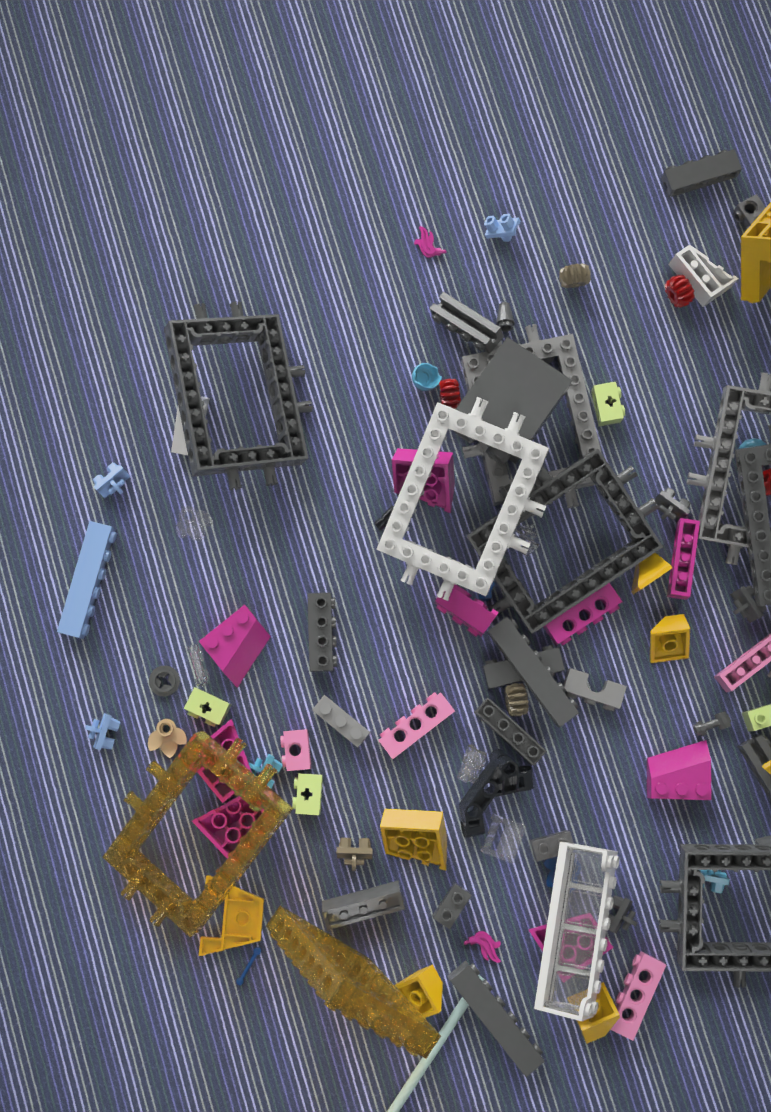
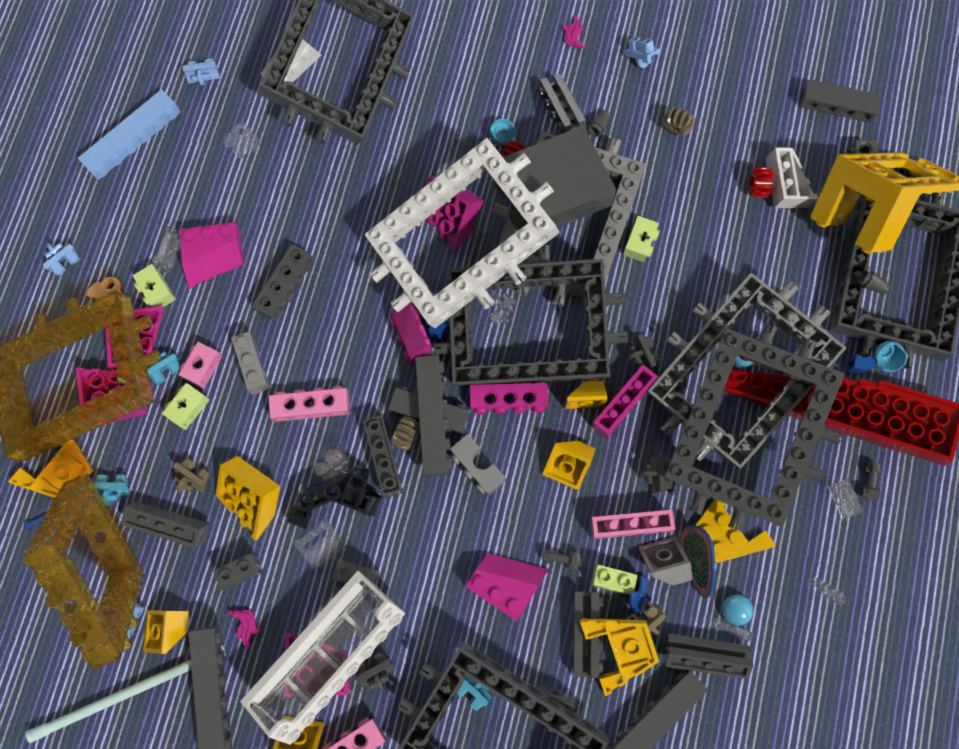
camera: 30 degrees right, 5 degrees down
dark grey gear [149,666,181,697] -> none
none -> medium azure hips [88,475,131,506]

